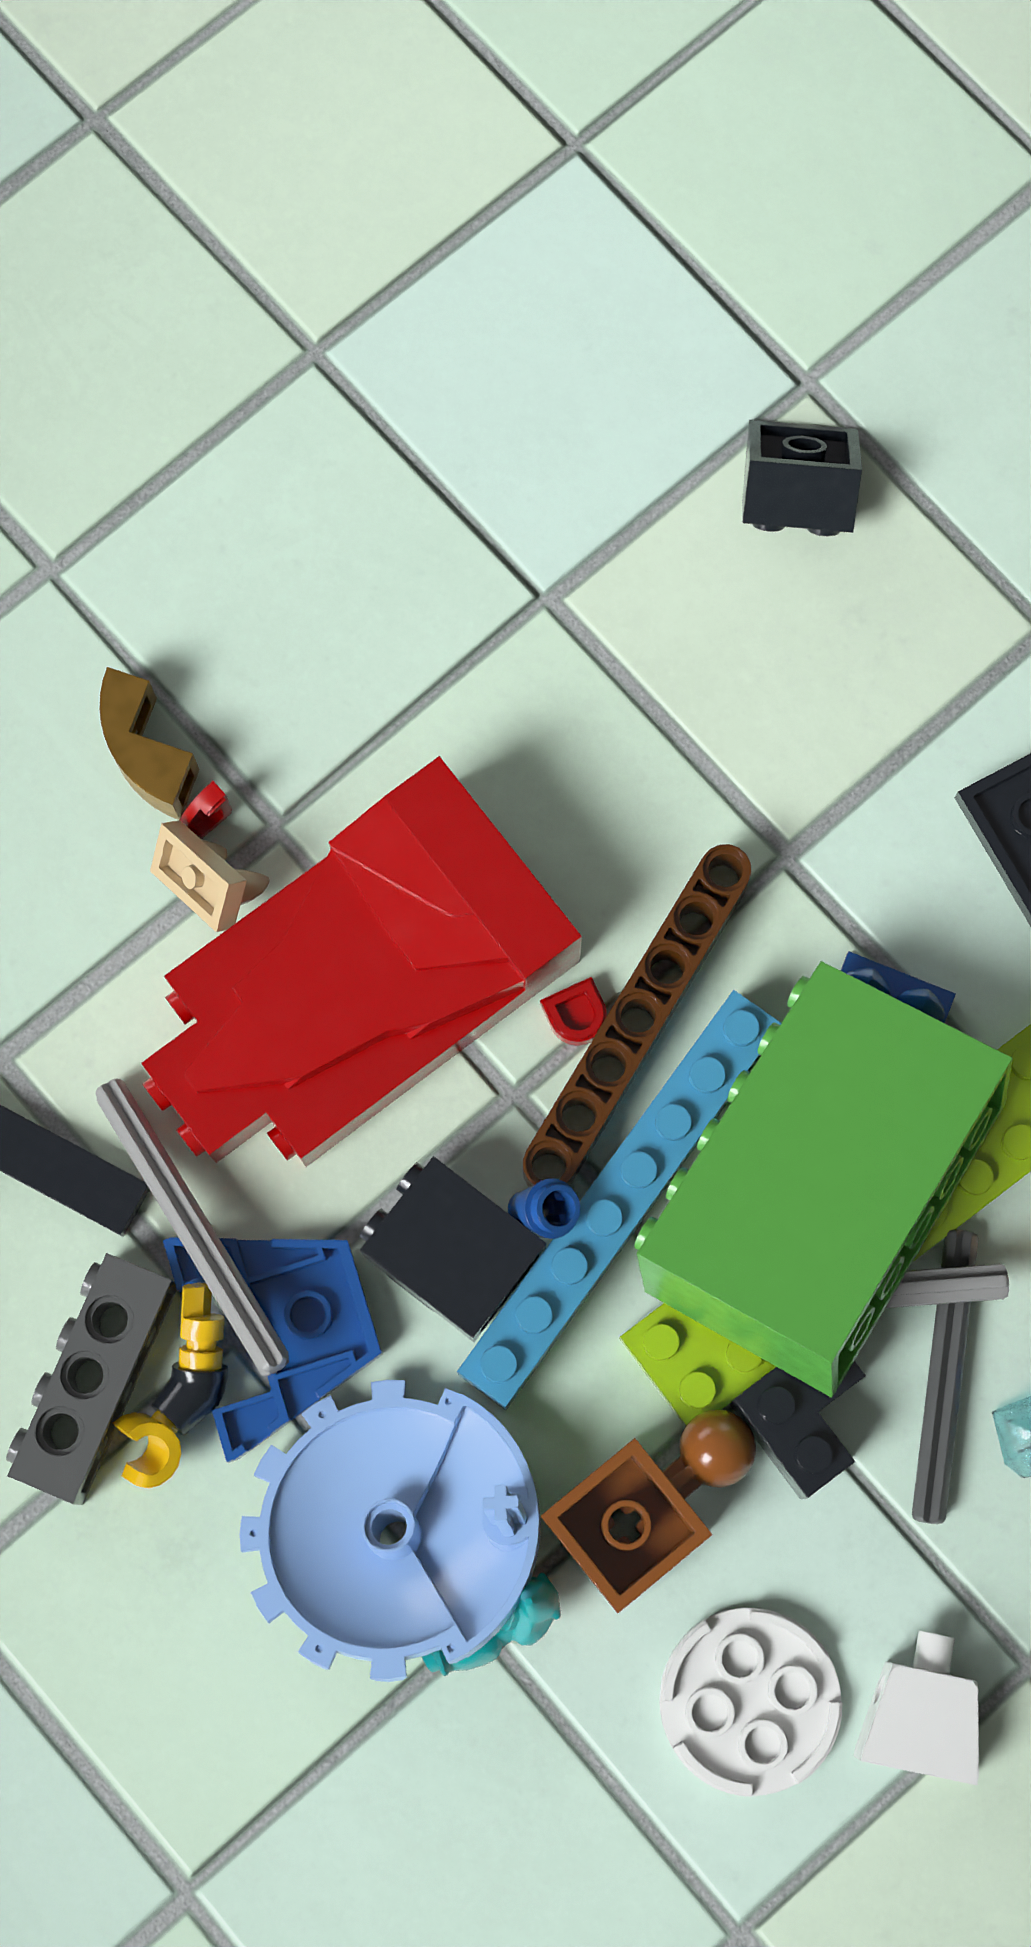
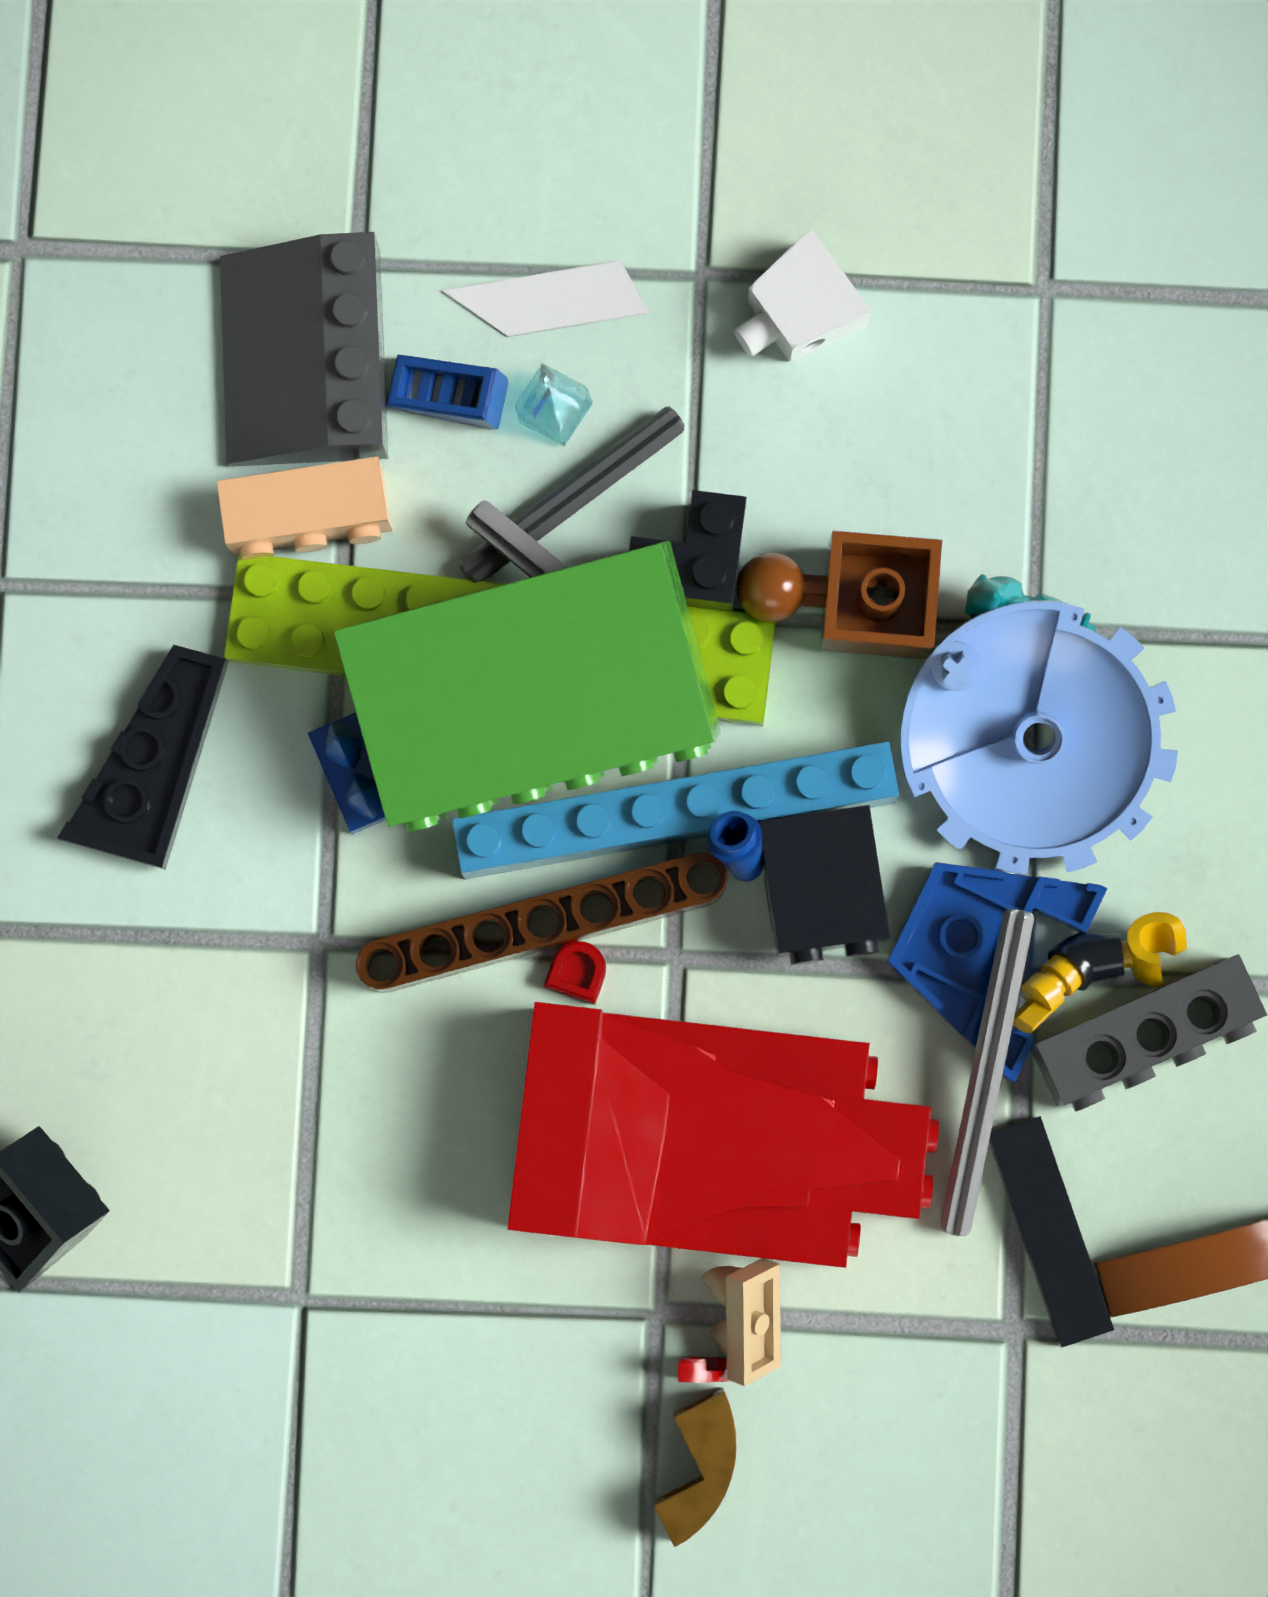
camera: 135 degrees left, 5 degrees up
white tile [659,1608,842,1797] -> none

